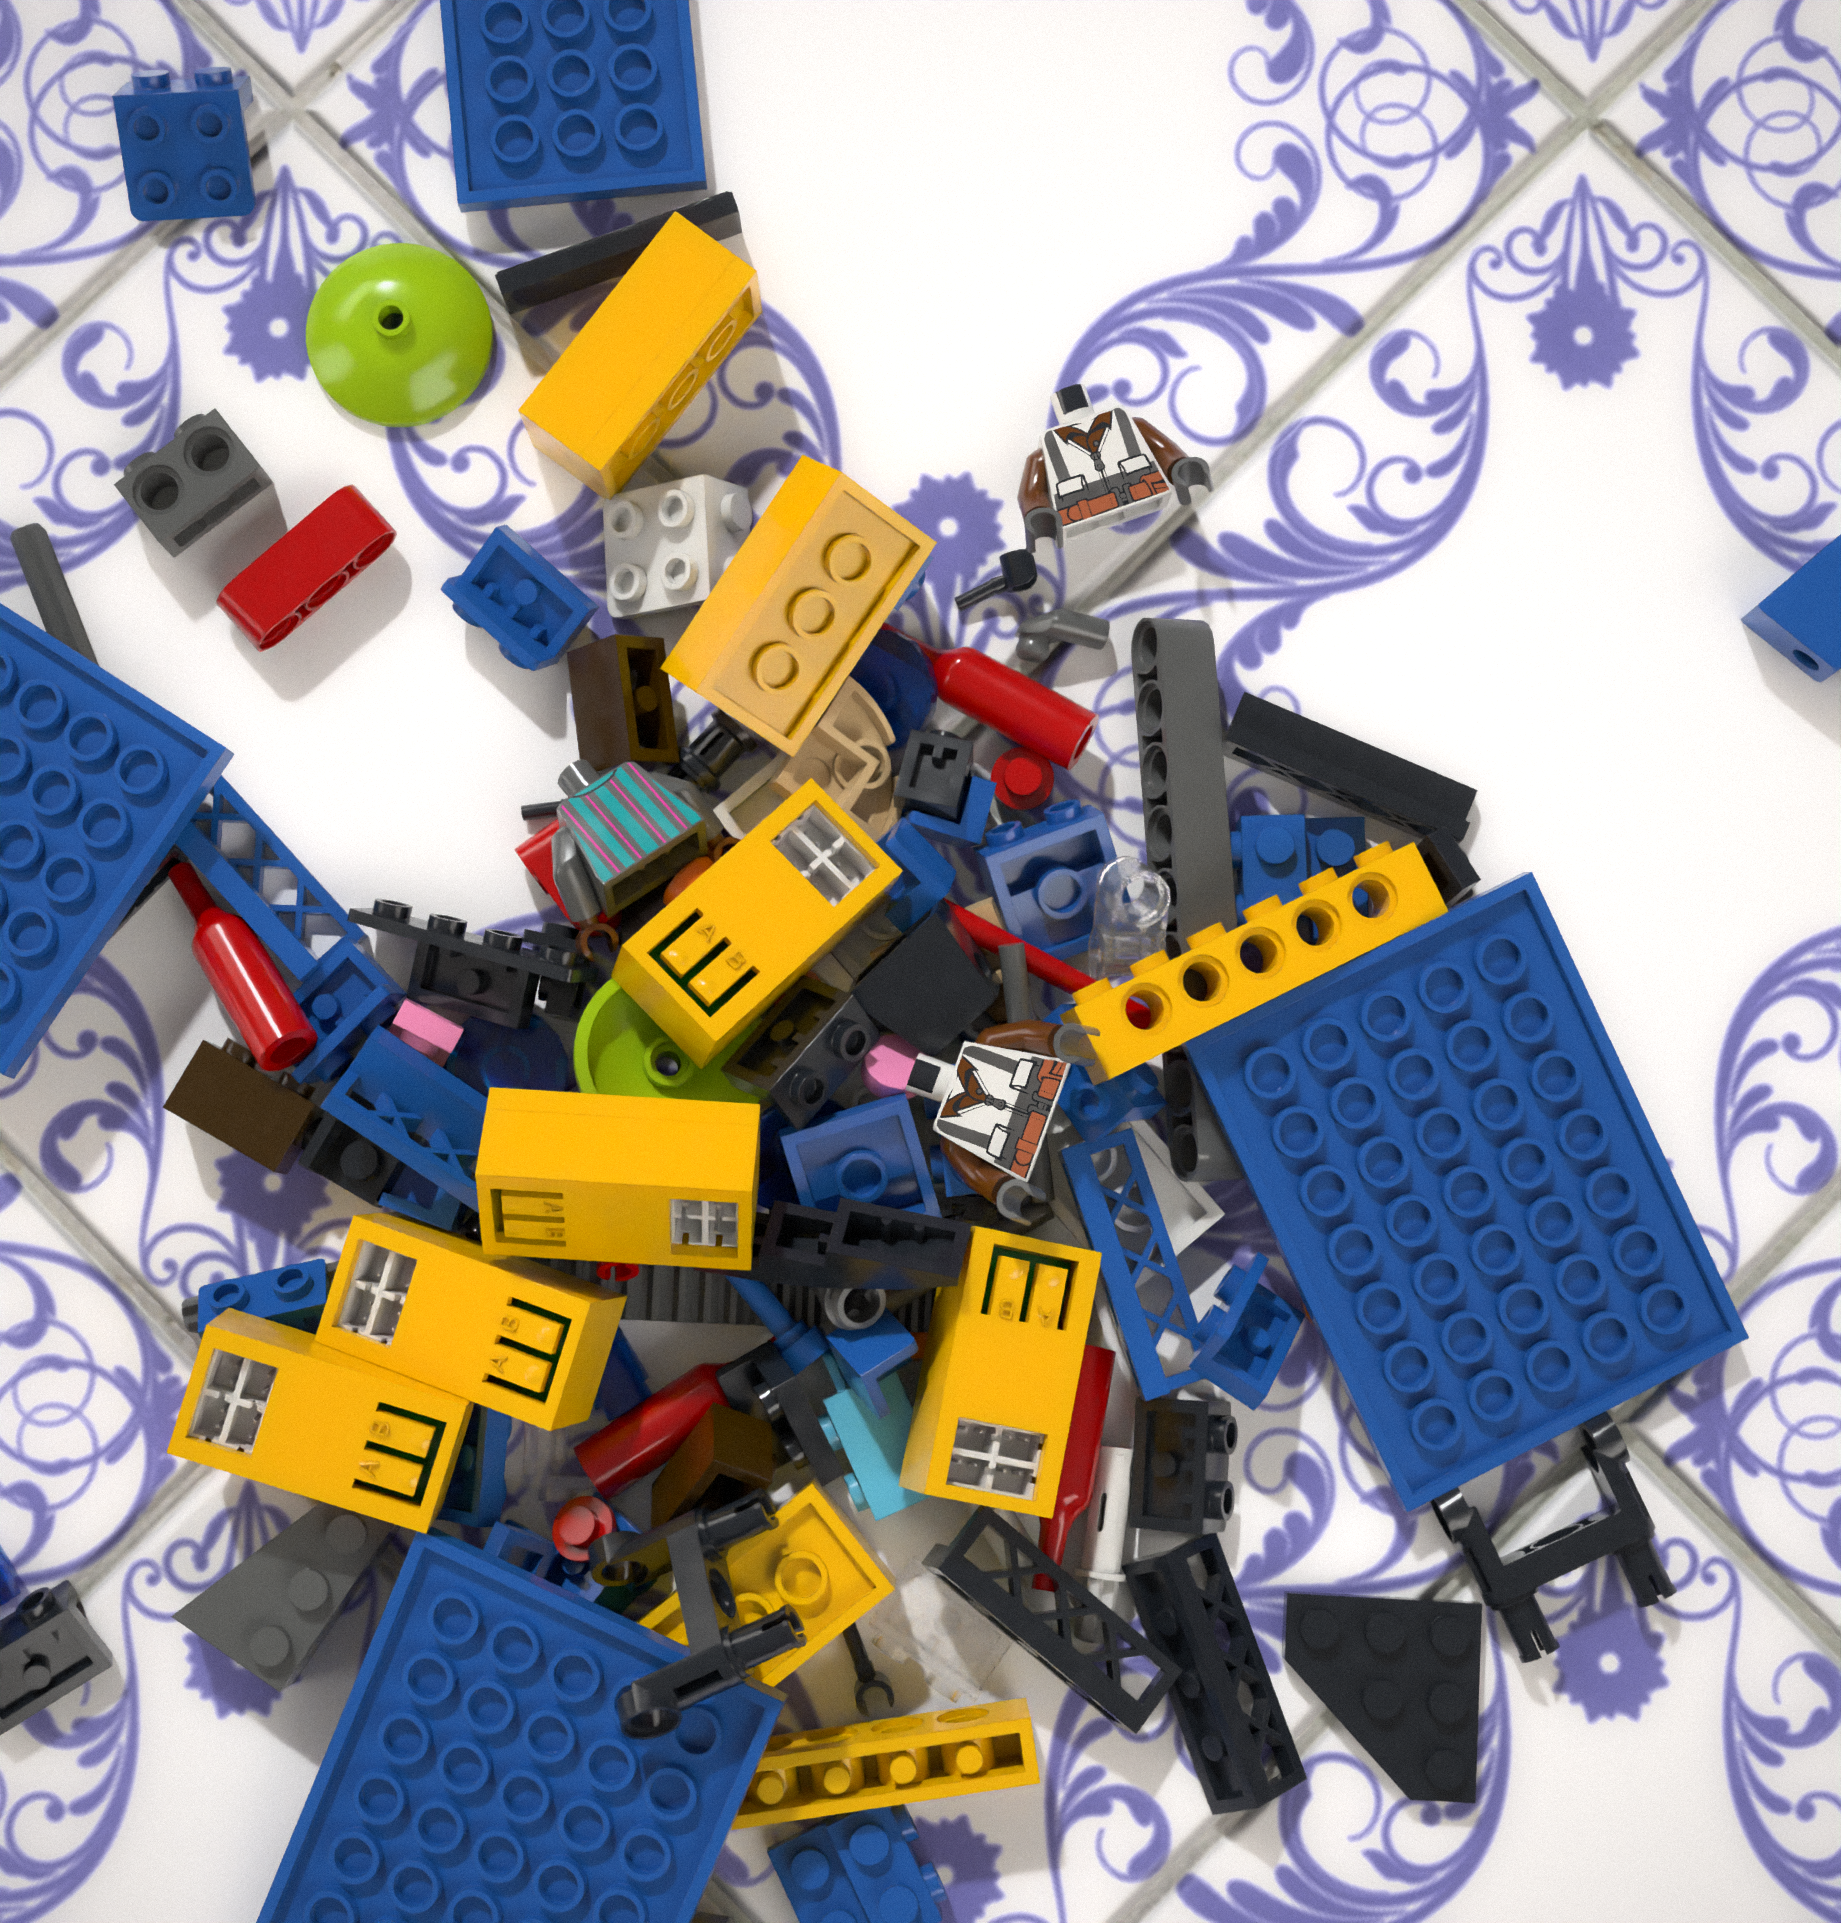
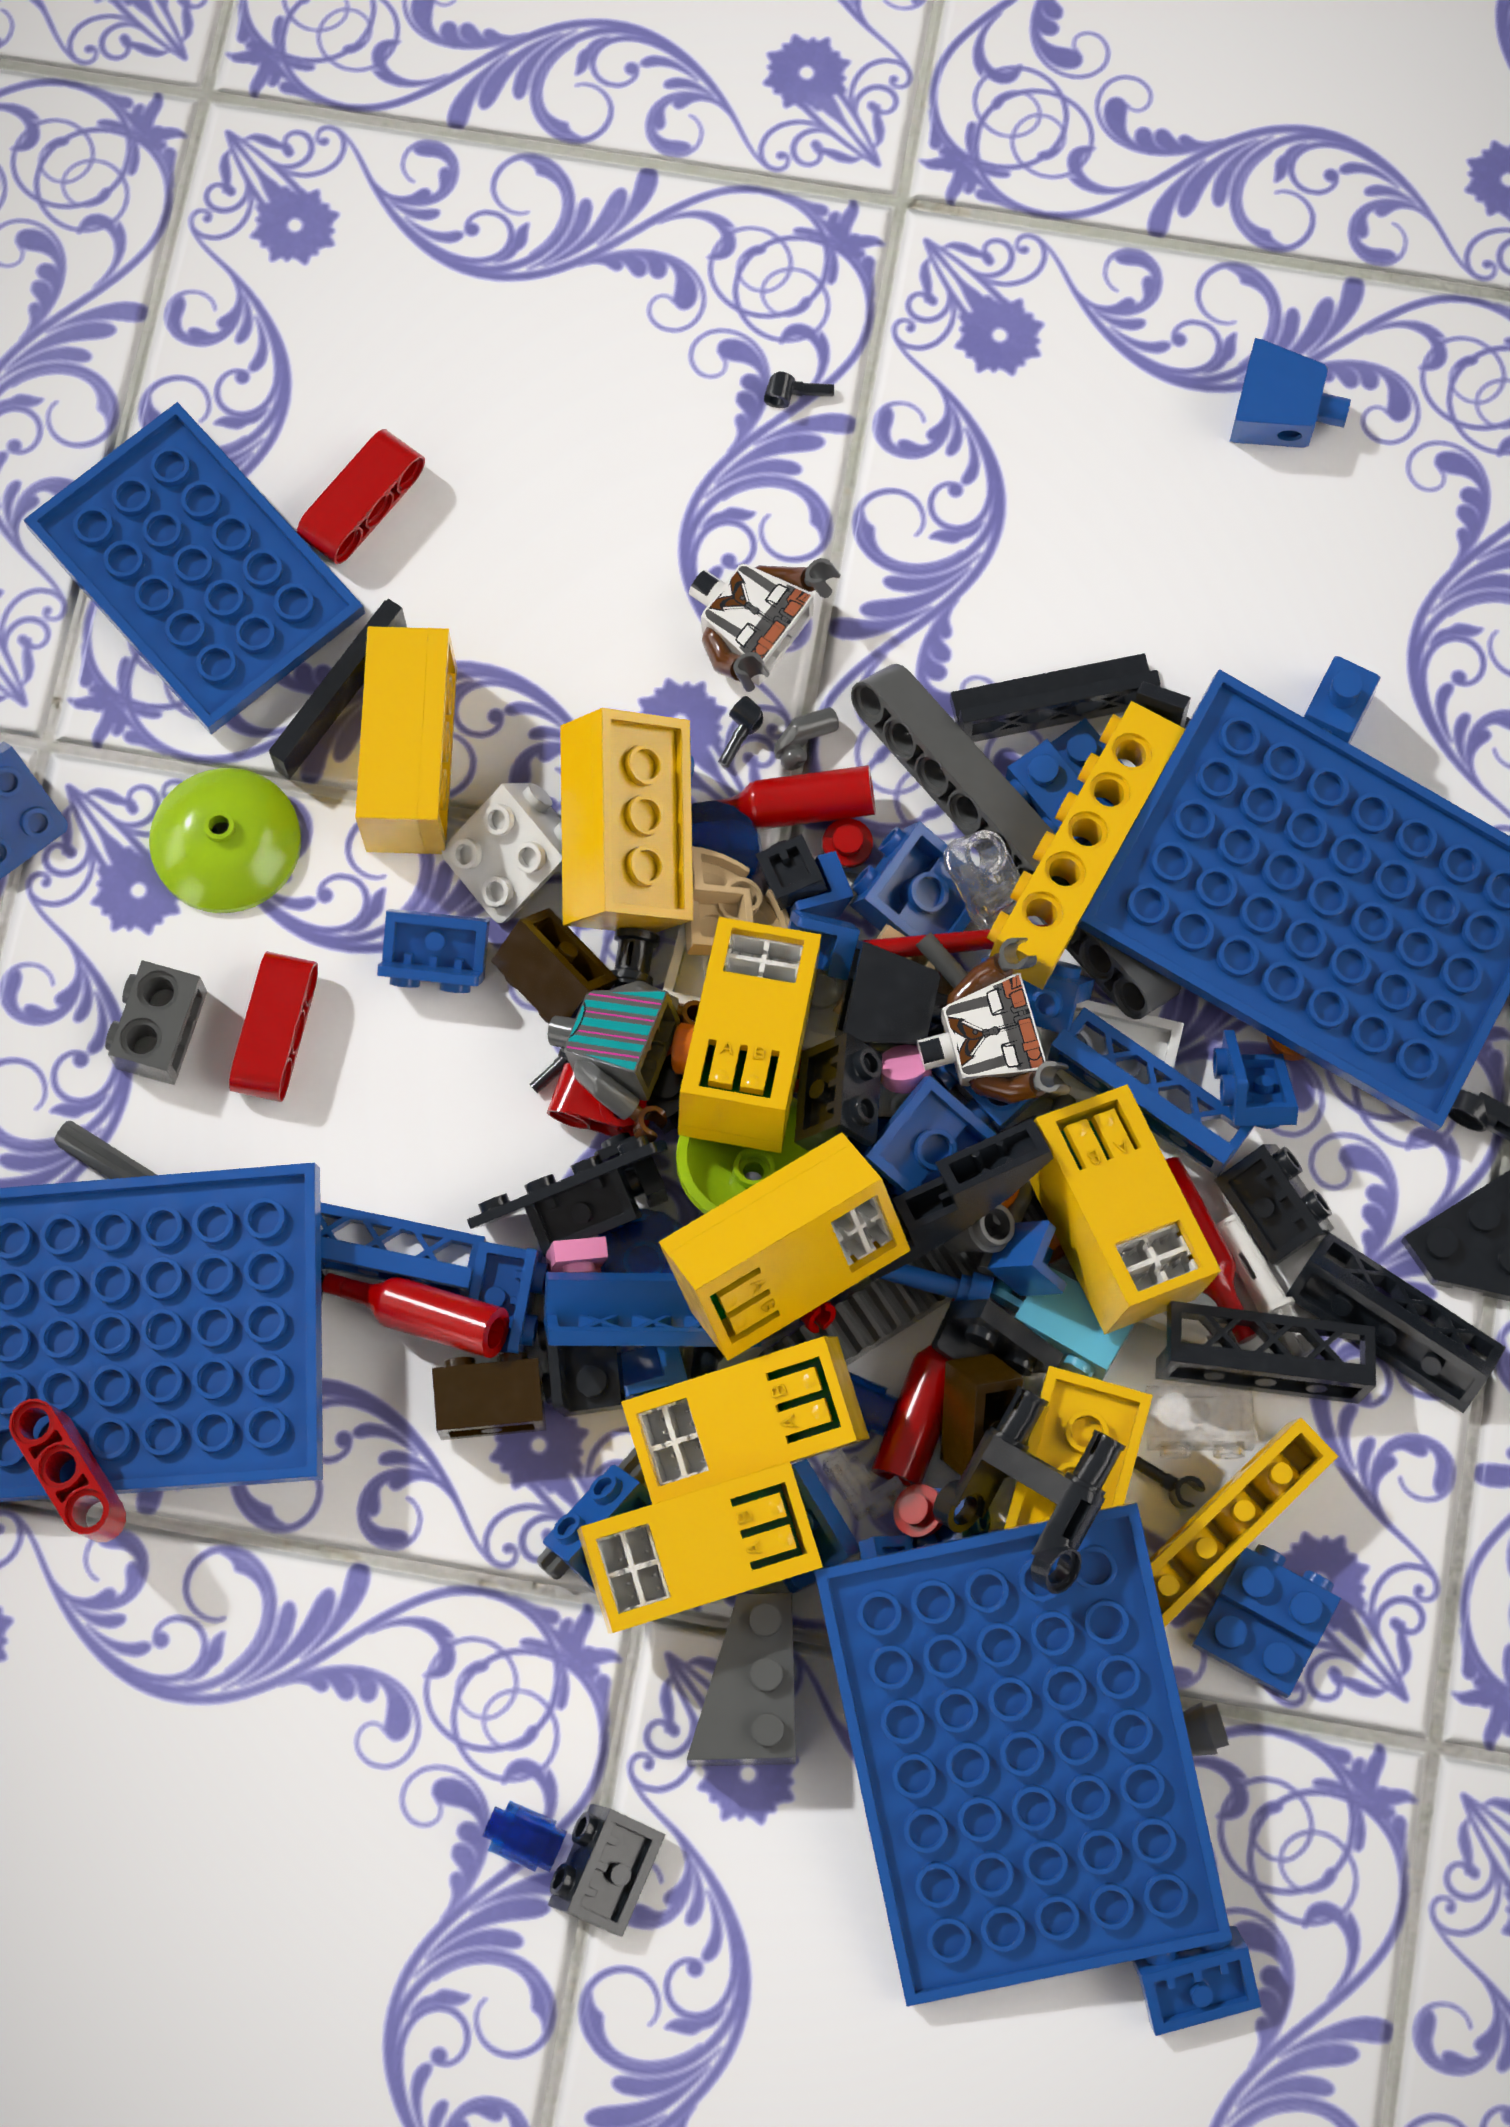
camera: 30 degrees left, 10 degrees down
none -> red beam [297,429,425,564]
none -> black hand [764,371,834,408]
none -> blue torso [1304,656,1381,744]

